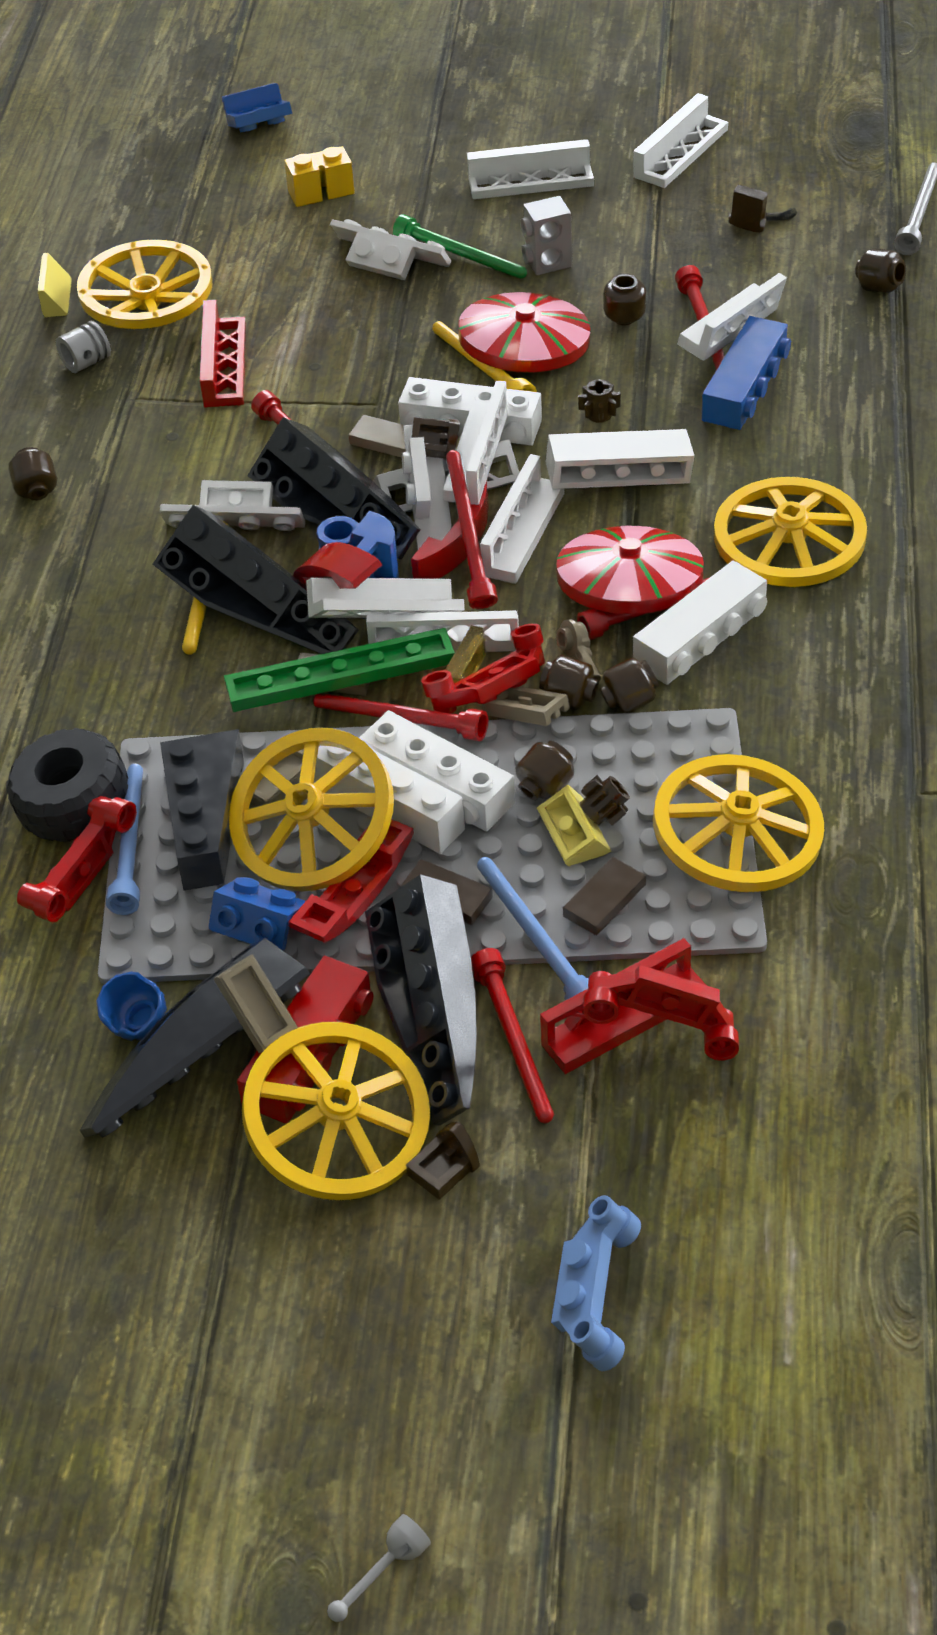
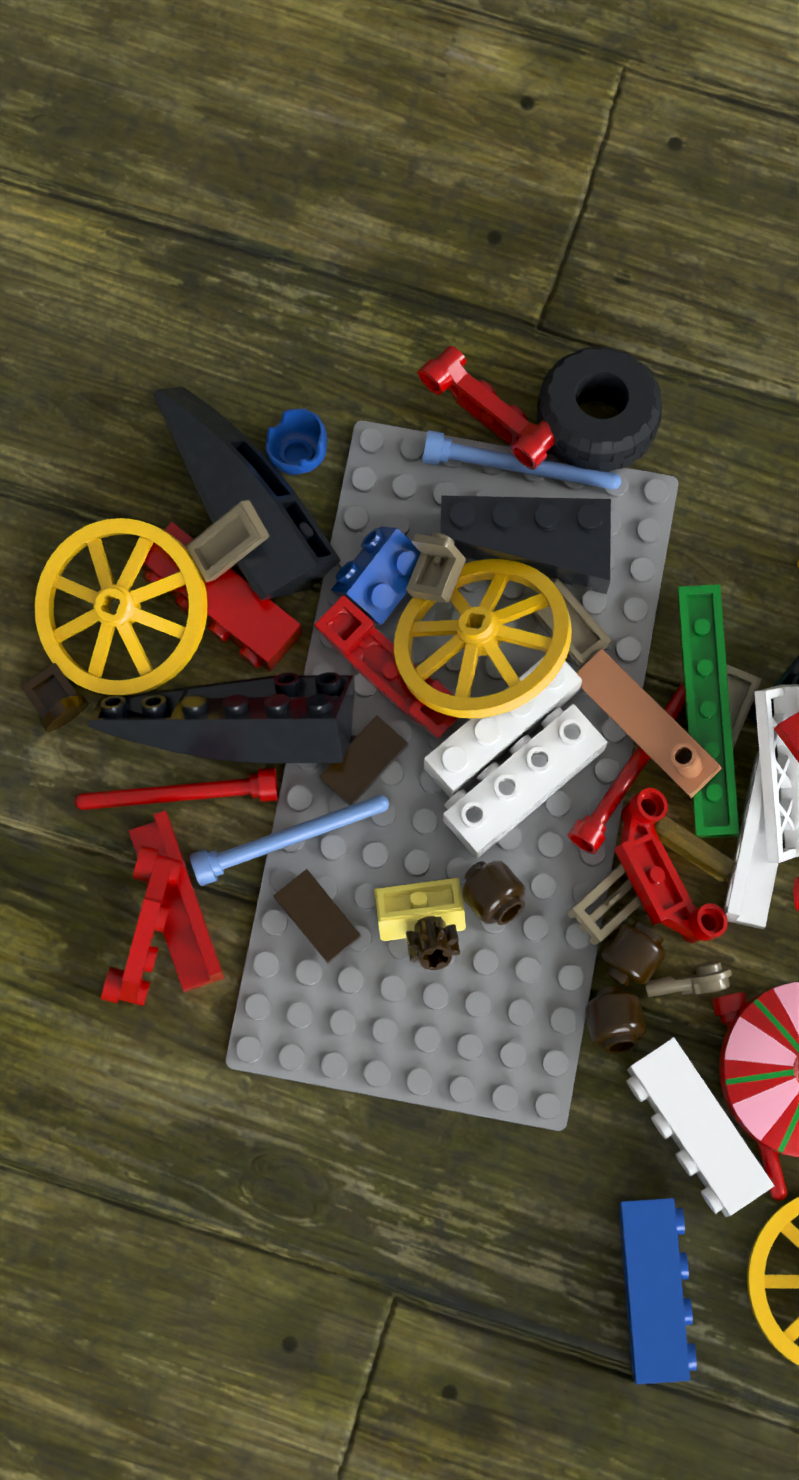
camera: 100 degrees right, 30 degrees up
yellow wheel [653,754,824,892] -> none
none -> dark tan bracket [406,532,466,604]
none -> nougat piece [577,648,722,798]
none -> blue brick [618,1198,697,1384]

